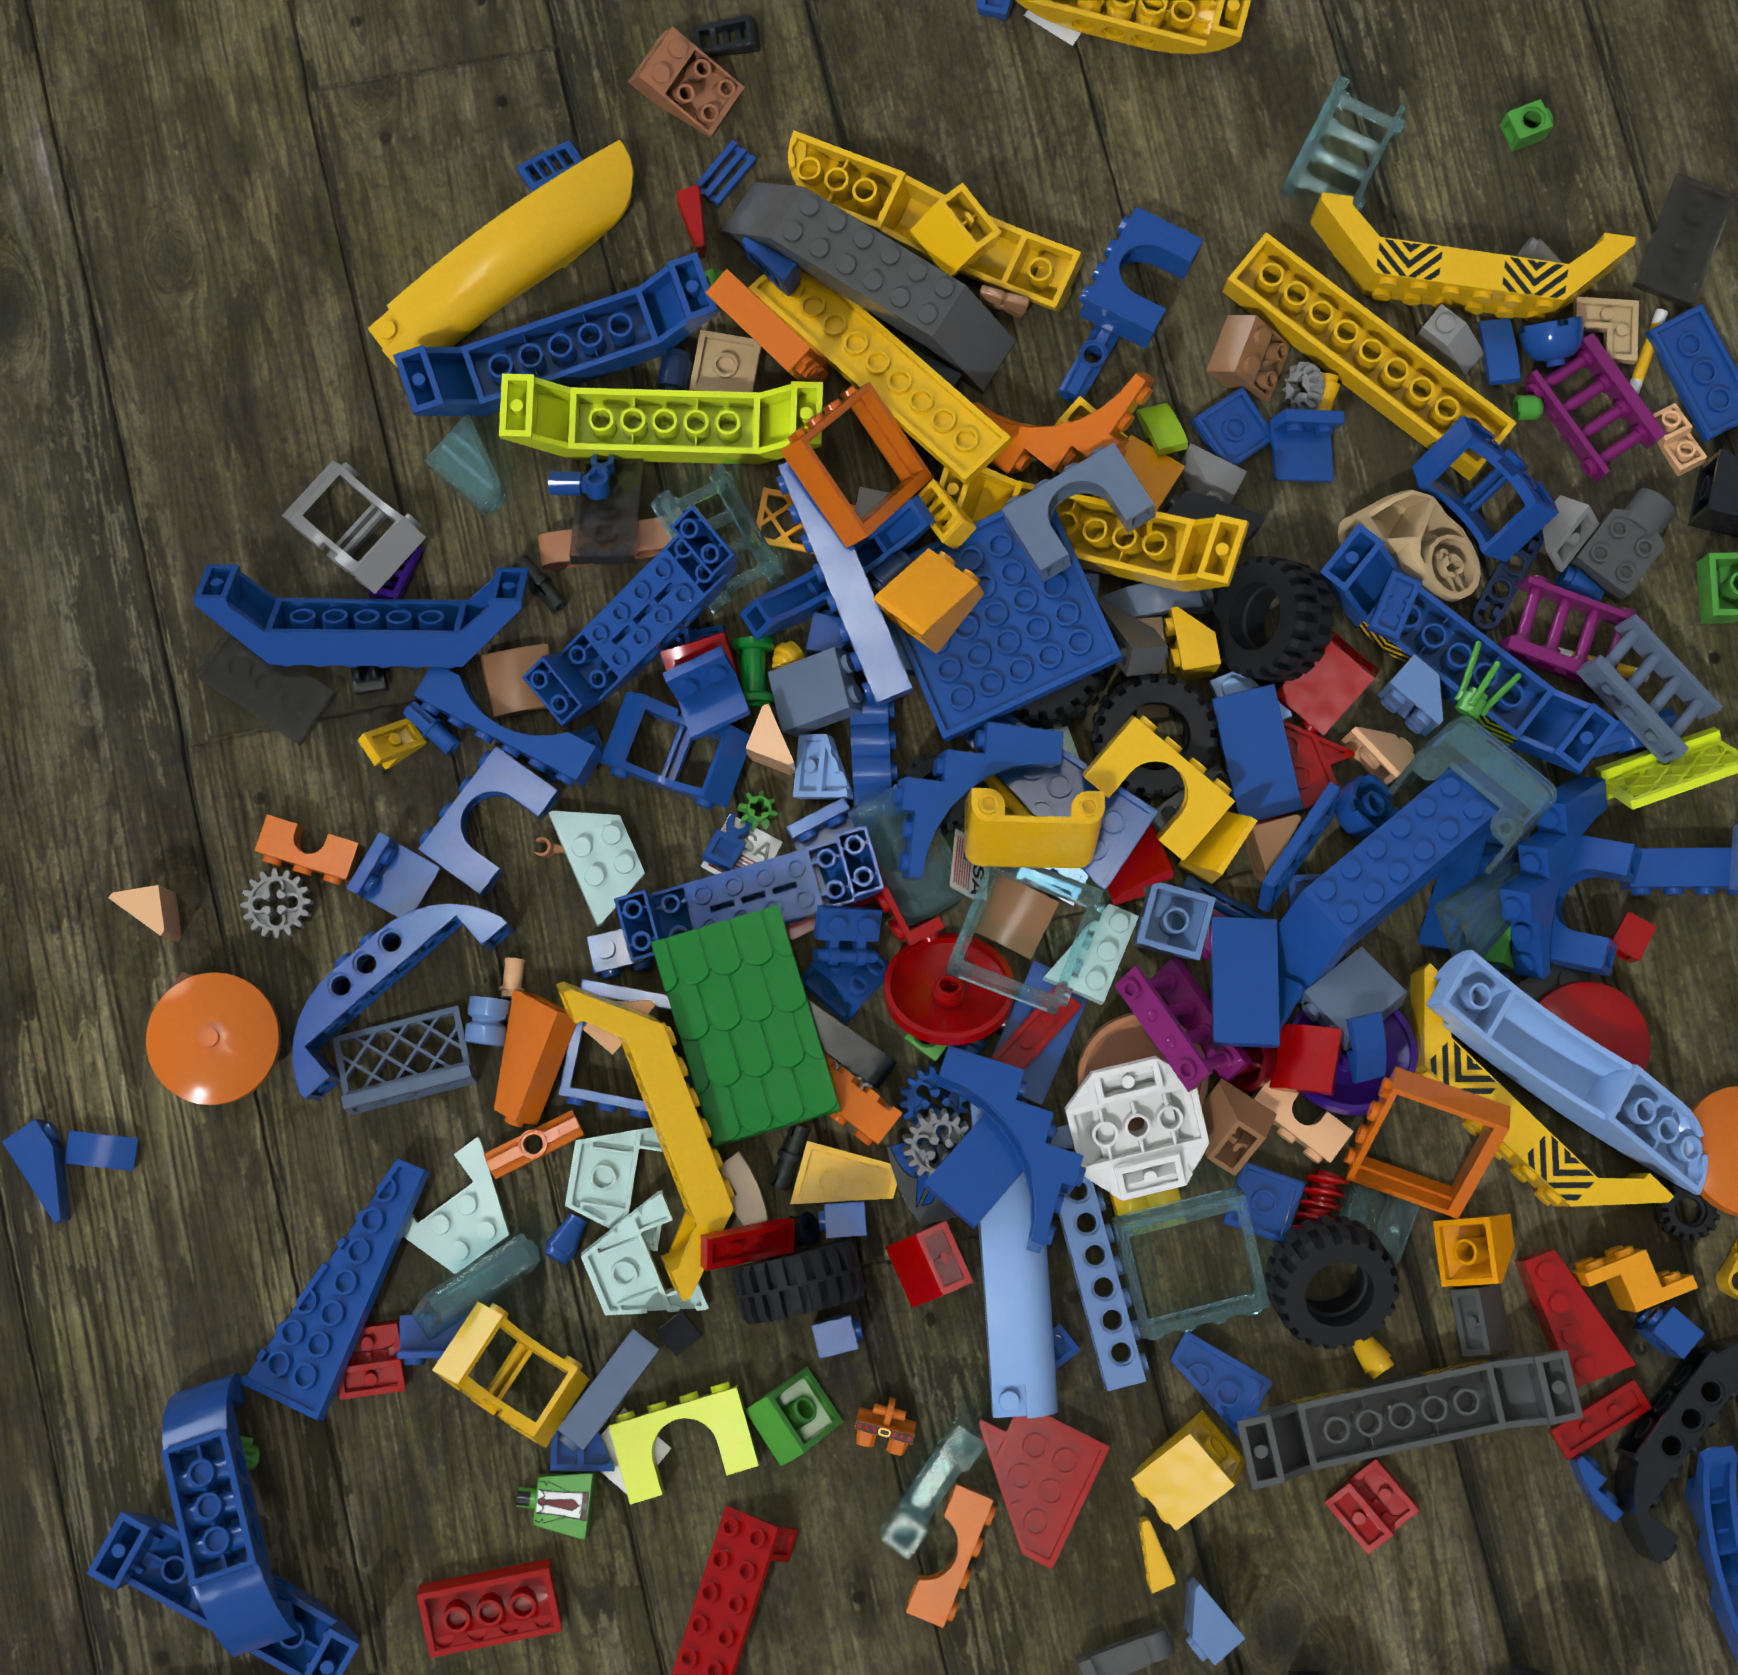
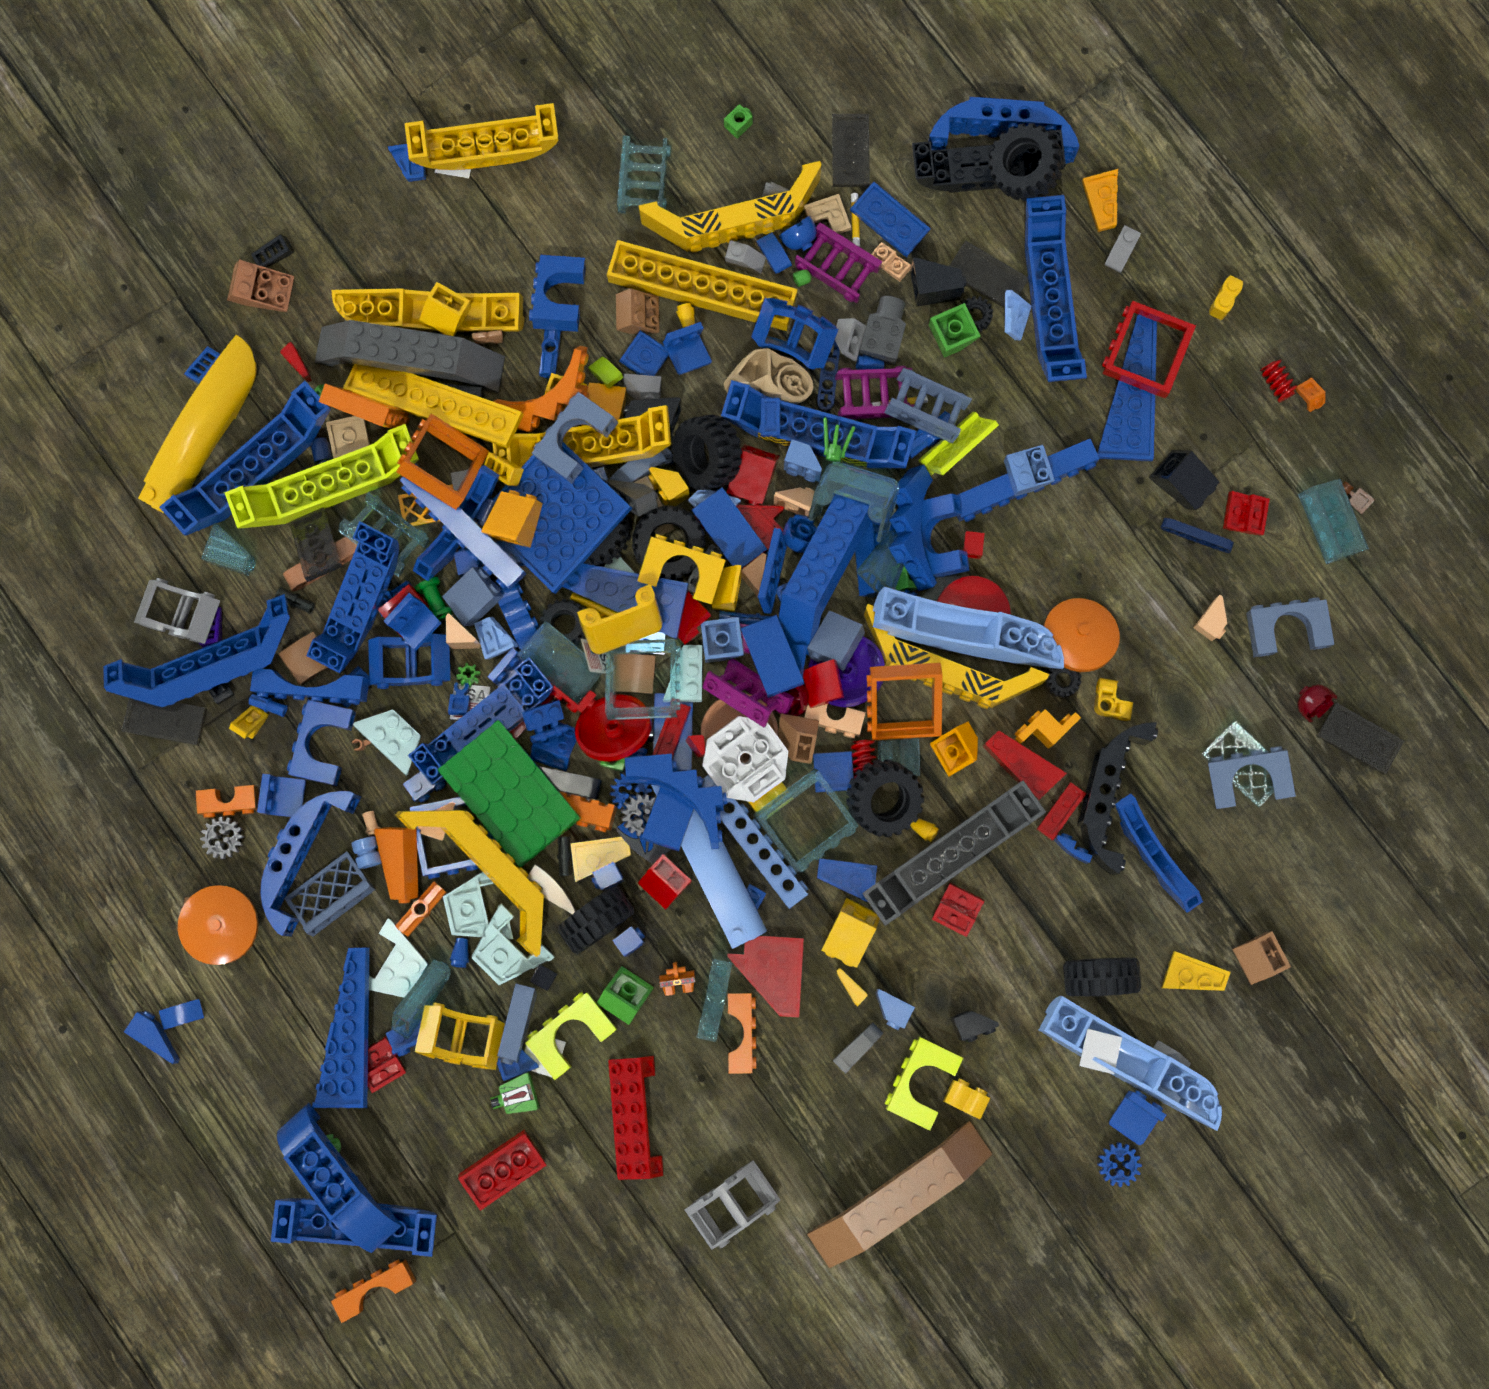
camera: 20 degrees left, 0 degrees up
light nougat slope [108,885,182,942] -> none
blue bar [548,454,616,500] -> none
blue tile [695,140,757,208] -> none
red plate [700,1217,795,1271] -> none
blue slope [742,237,801,296] -> none
yellow plate [772,641,805,669] -> none
black wheel [789,1211,820,1249] -> none
blue arch [892,722,1064,881] -> none
light grey gear [1281,362,1324,410] -> none
blue slope [1346,1012,1386,1083] -> none
dark grey panel [1451,1284,1511,1357] -> none
blue brick [1633,1304,1705,1359] -> none
none -> red slope [685,735,705,758]

